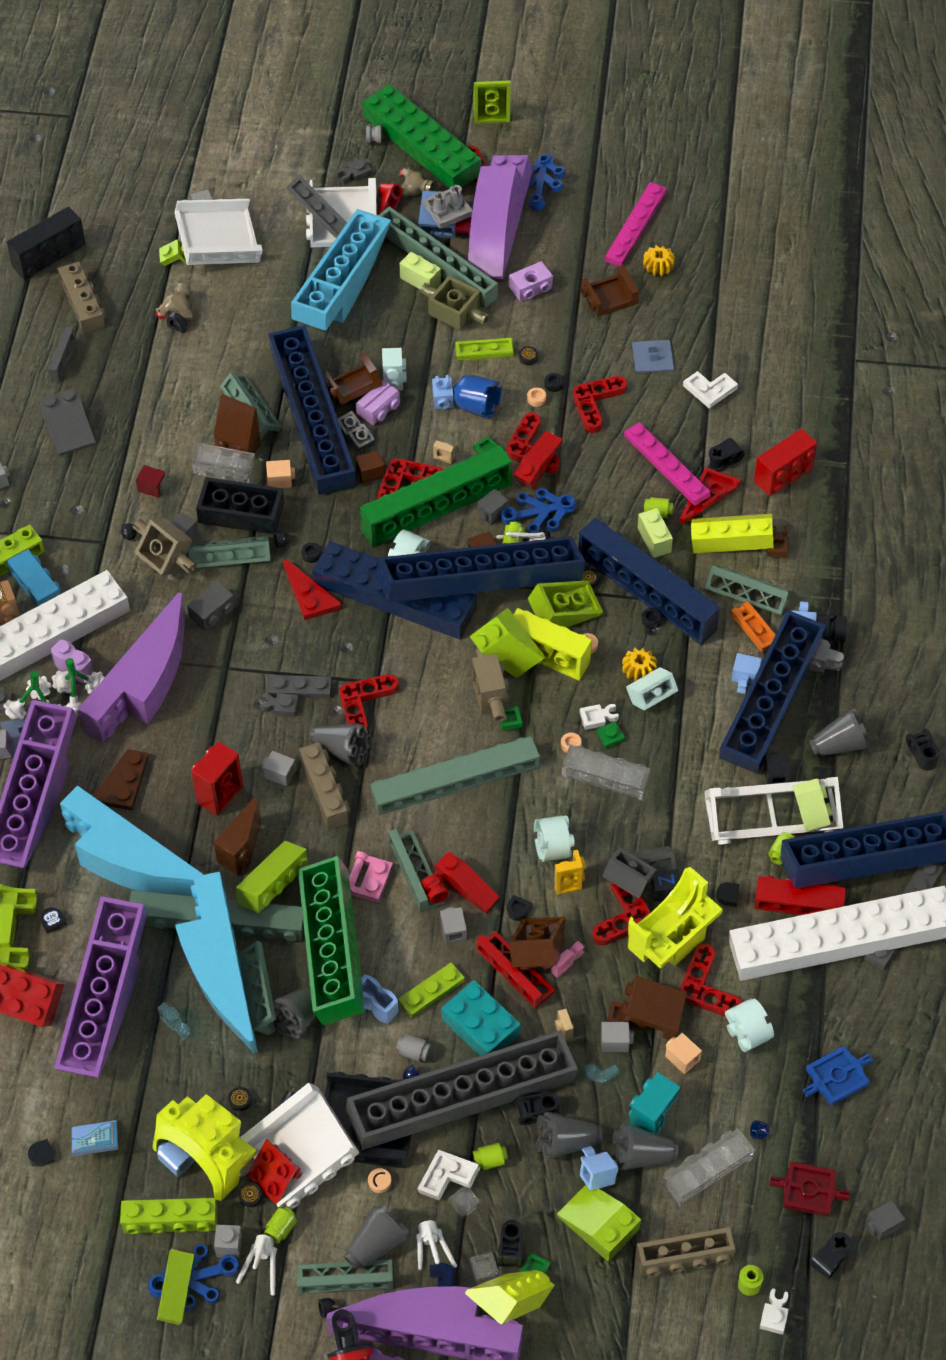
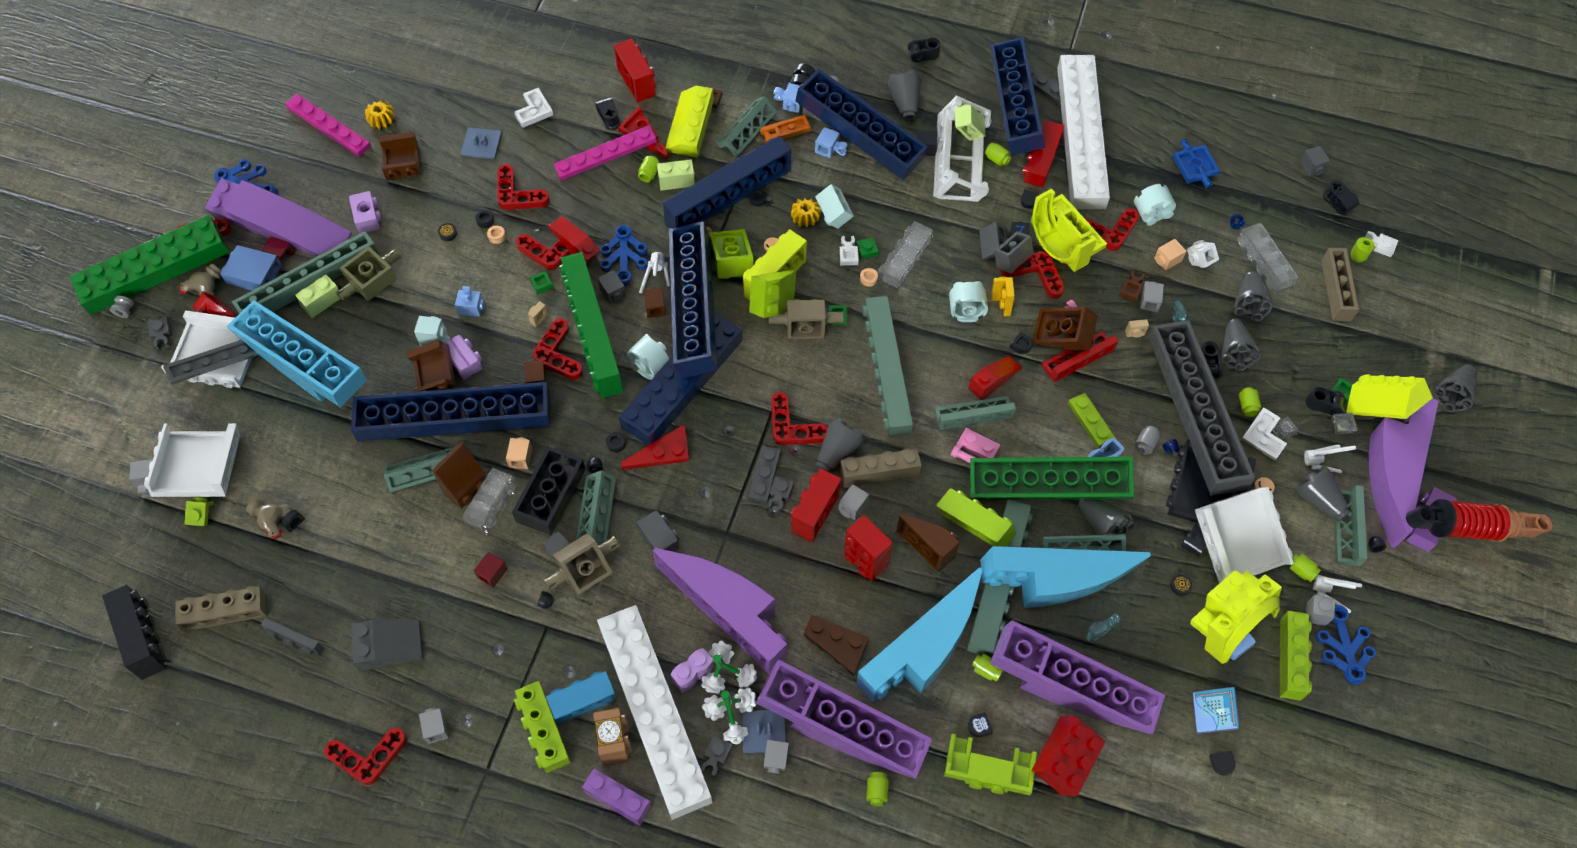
camera: 80 degrees left, 5 degrees up
lime tile [157,1249,194,1325] -> none
red hinge [247,1139,302,1205] -> none
light grey slope [338,411,374,449] -> none
red wheel [421,874,449,904] -> none
light grey plate [423,185,473,229] -> none
clear blue bracket [429,1263,454,1287] -> none
light grey brick [440,907,467,944] -> none
teal brick [441,980,521,1056] -> none
blue cylinder [453,375,502,419] -> none
lime tile [455,338,514,361] -> none
lime slope [473,80,510,124] -> none
lime brick [502,522,525,544] -> none
lime slope [557,1185,641,1262] -> none
light blue brick [580,1146,618,1191] -> none
reddish brown panel [620,975,687,1040] -> none
teal brick [629,1072,680,1134] -> none
dark red plate [769,1161,850,1217] -> none
none -> red brick [790,468,841,543]
none -> white brick [1187,240,1219,268]

